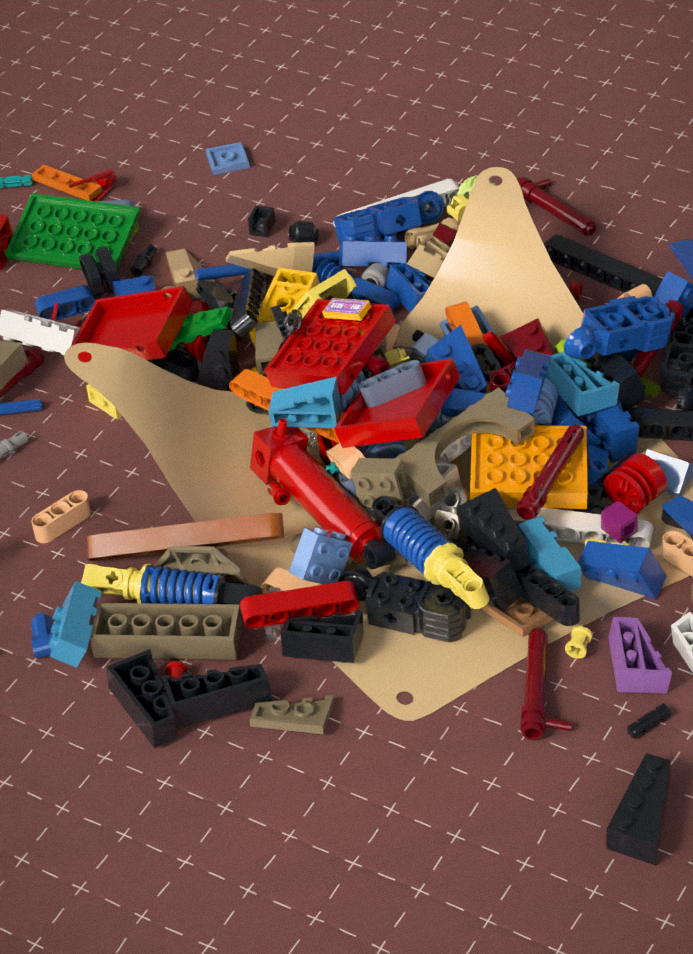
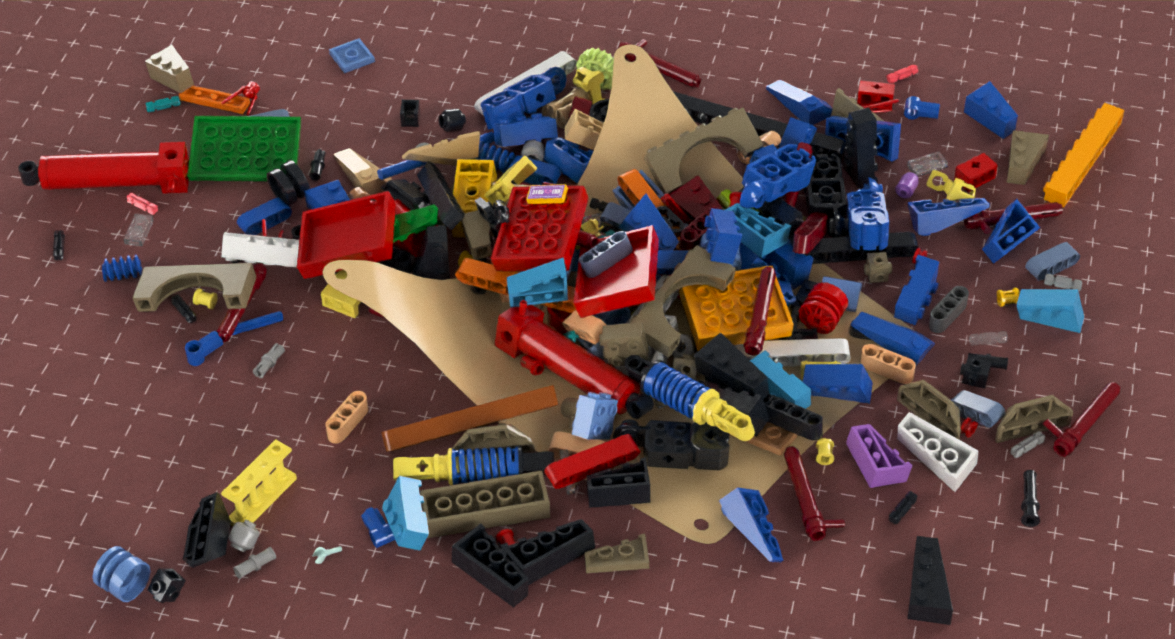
camera: 20 degrees left, 5 degrees up
magenta brick [601,501,638,543] -> none
none -> dark tan wedge [145,45,194,93]
none -> dark tan arch [644,108,764,194]
none -> wedge [719,487,784,563]
none -> dark red beam [793,212,828,254]

